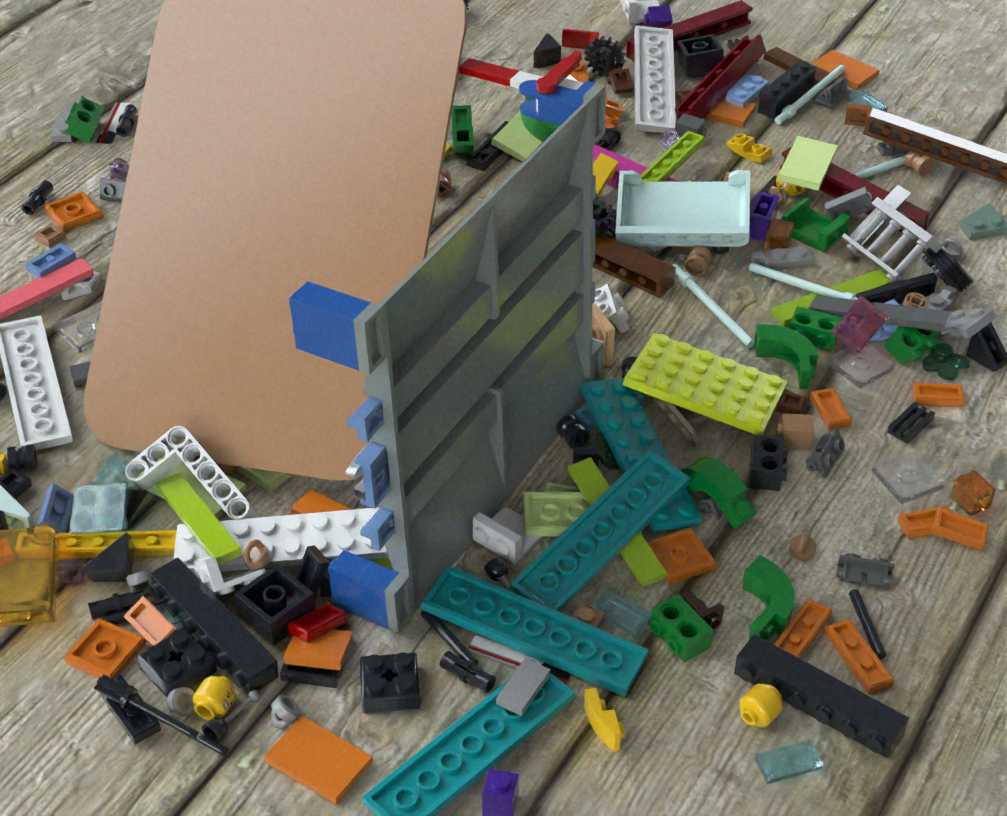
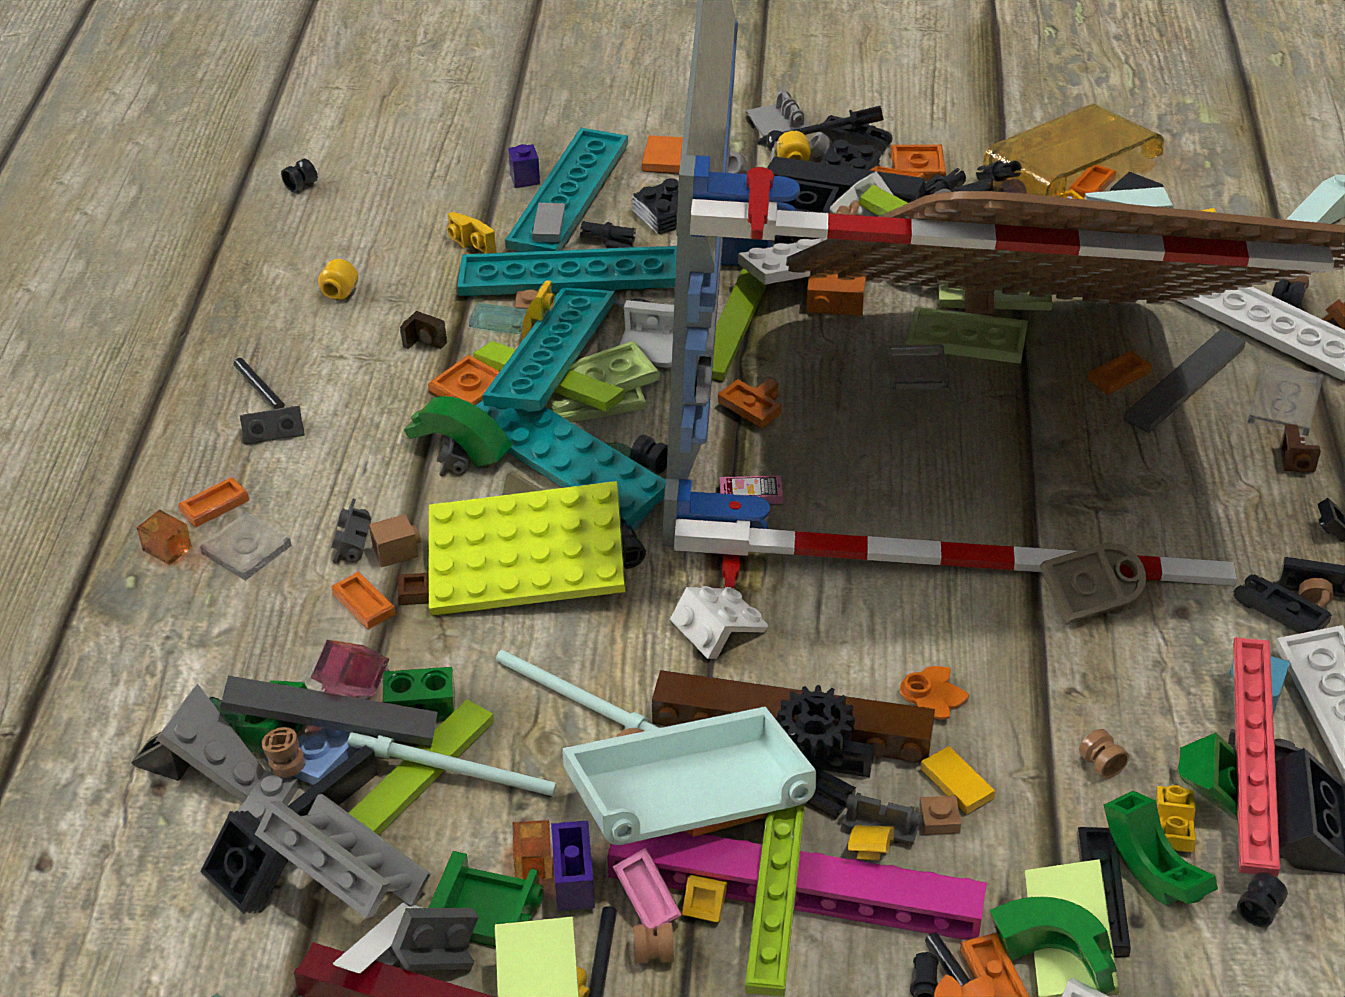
camera: 155 degrees right, 0 degrees up
black tile [572,447,599,467] -> none
light nougat tile [592,302,615,367] -> none
green brick [650,594,713,662] -> none
black brick [734,634,909,758] -> none
green arch [742,555,795,641] -> none
black brick [749,435,788,491] -> none
light grey hinge [750,246,813,270] -> none
green arch [754,324,818,389] -> none
clear light blue tile [755,739,823,784] -> none
medium nougat tile [768,186,787,209] -> none
orange tile [774,598,833,659] -> none
medium nougat tile [789,531,817,561] -> none
orange tile [824,619,894,694] -> none
black tile [887,402,935,444] -> none
orange tile [912,382,965,407] -> none
orange tile [930,507,989,551] -> none
light grey tile [942,238,963,261] -> none
none -> yellow slope [521,280,555,339]
none -> light grey hinge [746,90,810,137]
none -> black pin [976,160,1022,182]

